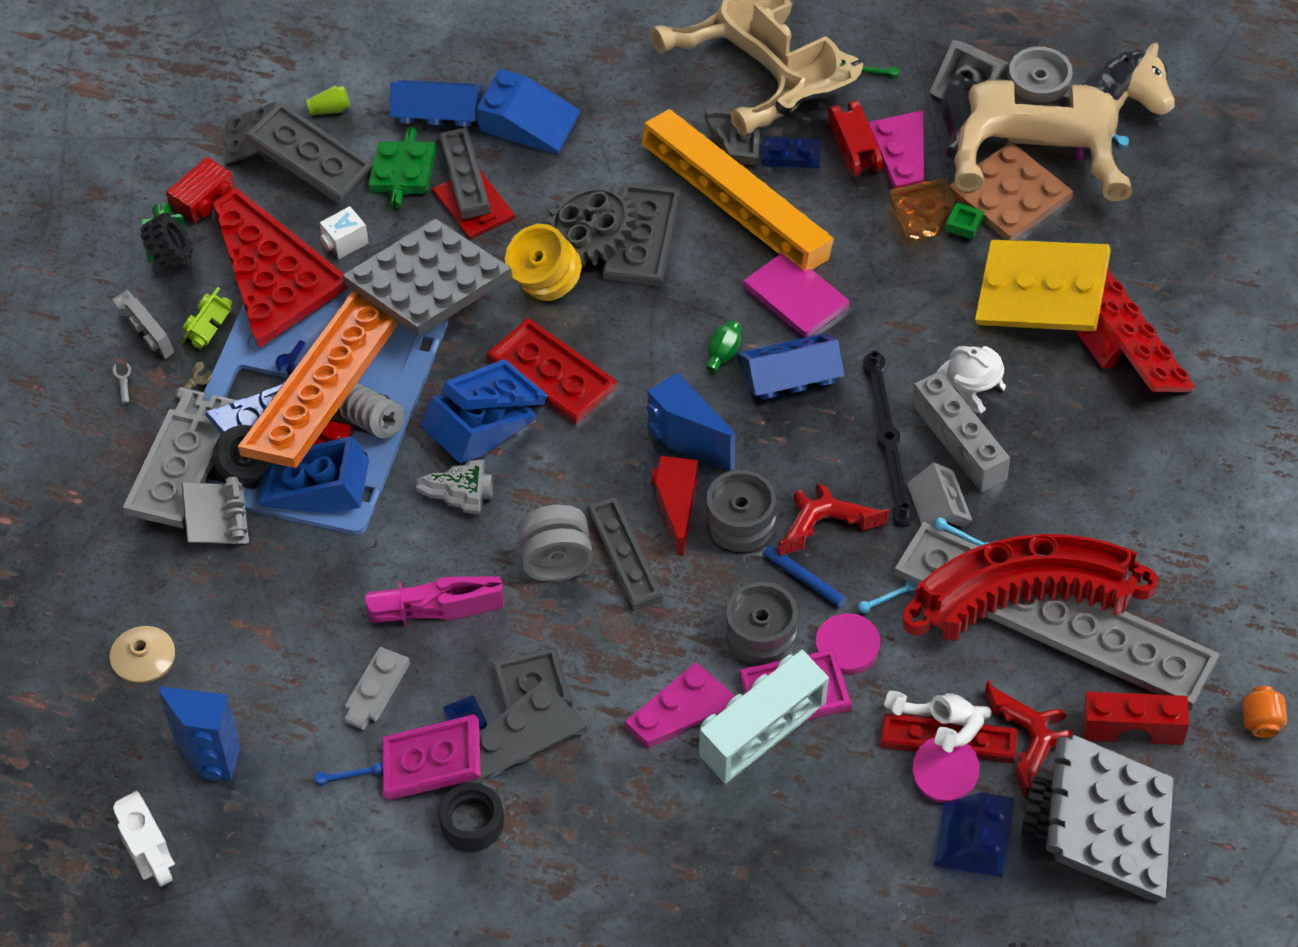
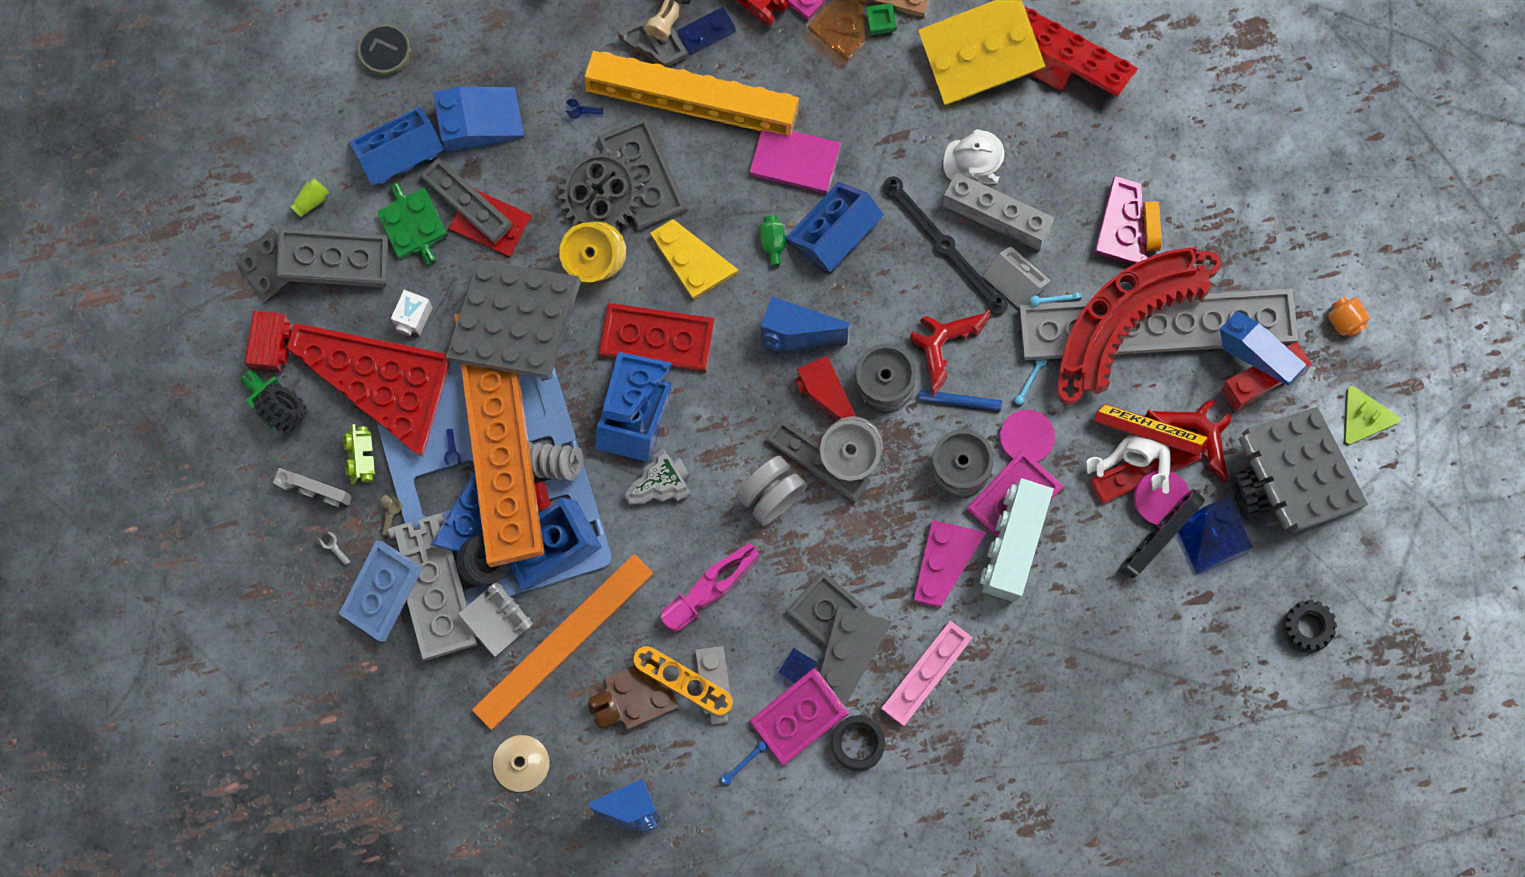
camera: 30 degrees left, 20 degrees up
none -> medium blue plate [339,540,423,642]
none -> black tile [358,24,411,76]
none -> orange tile [472,554,654,731]
none -> clear blue hand [566,99,604,119]
none -> reddish brown plate [588,658,679,731]
none -> light orange beam [634,646,732,716]
none -> yellow wing [650,219,739,301]
none -> light grey wheel [820,416,884,481]
none -> bright pink plate [881,620,973,727]
none -> wing [1094,176,1147,265]
none -> tile [1094,404,1209,455]
none -> black beam [1120,489,1205,579]
none -> light orange beam [1143,201,1161,252]
none -> slope [1220,311,1306,386]
none -> lime piece [1345,386,1401,445]

